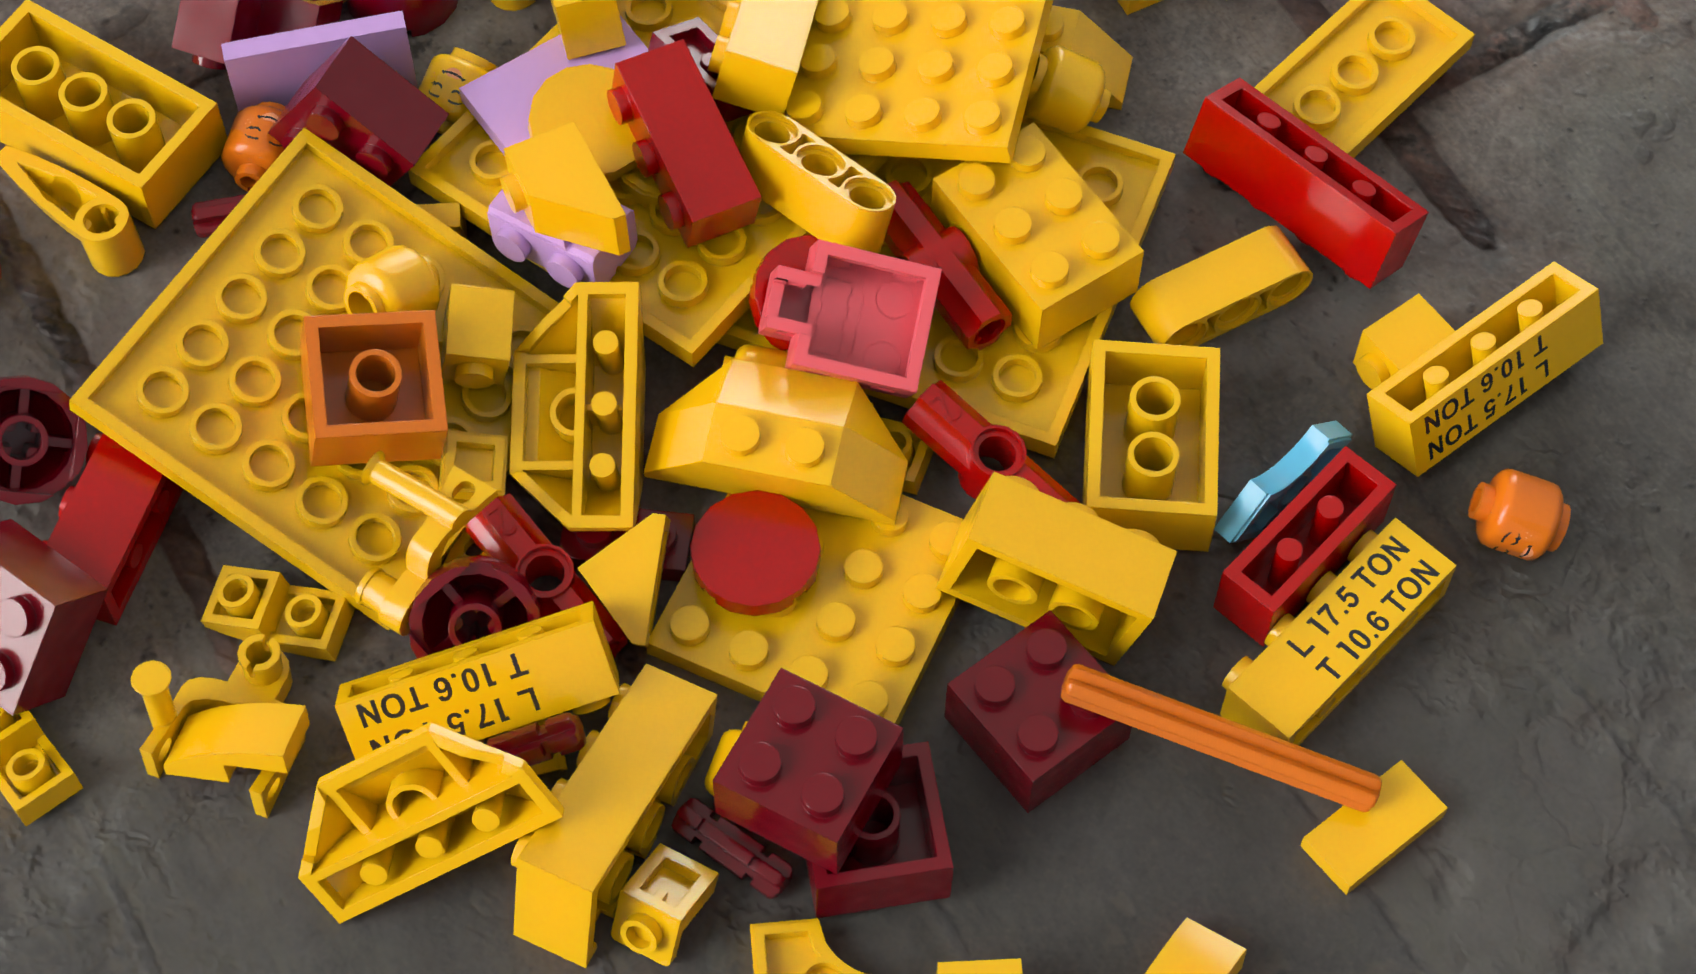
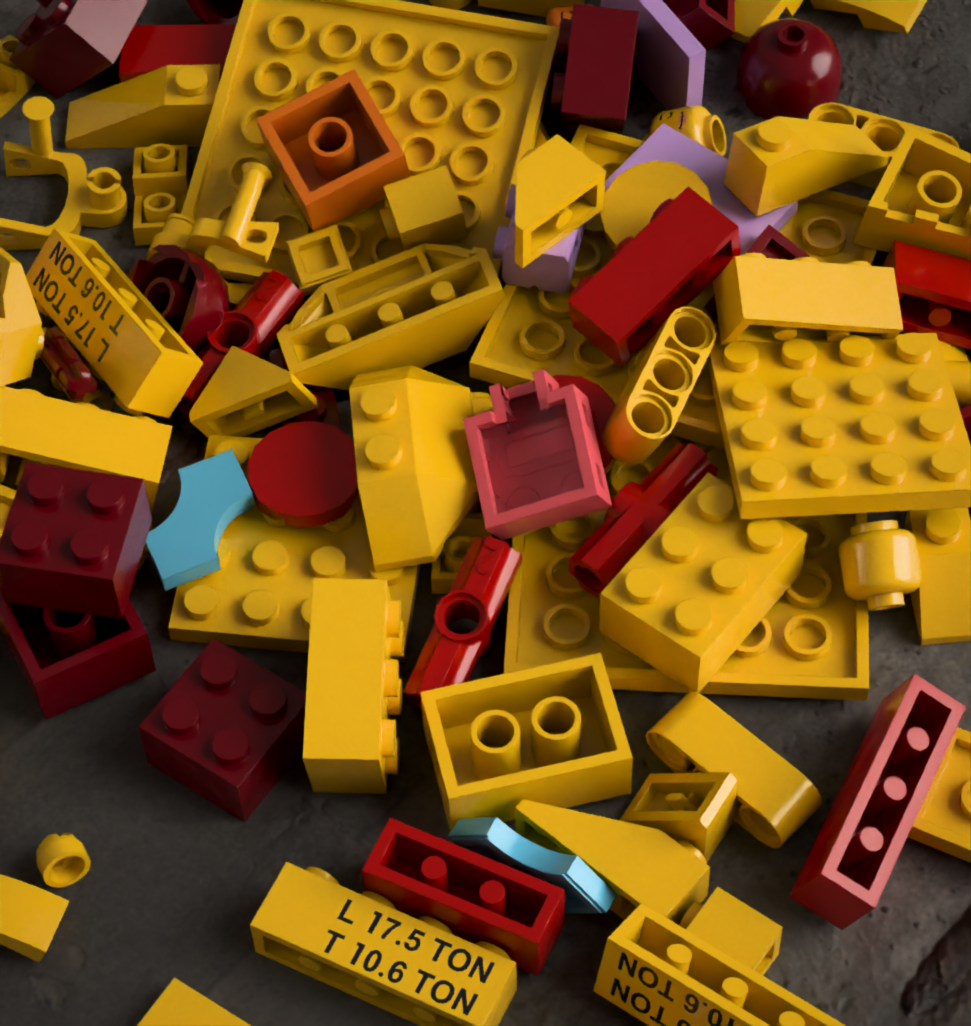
camera: 75 degrees right, 5 degrees down
yellow slope [163,703,310,783] -> none
yellow head [344,245,440,314] -> none
orange axle [1061,664,1382,812] -> none
none -> yellow hinge [36,833,91,888]
none -> yellow slope [65,64,222,149]
none -> medium azure tile [145,449,255,591]
none -> yellow slope [515,799,710,925]
none -> yellow slope [620,772,738,862]

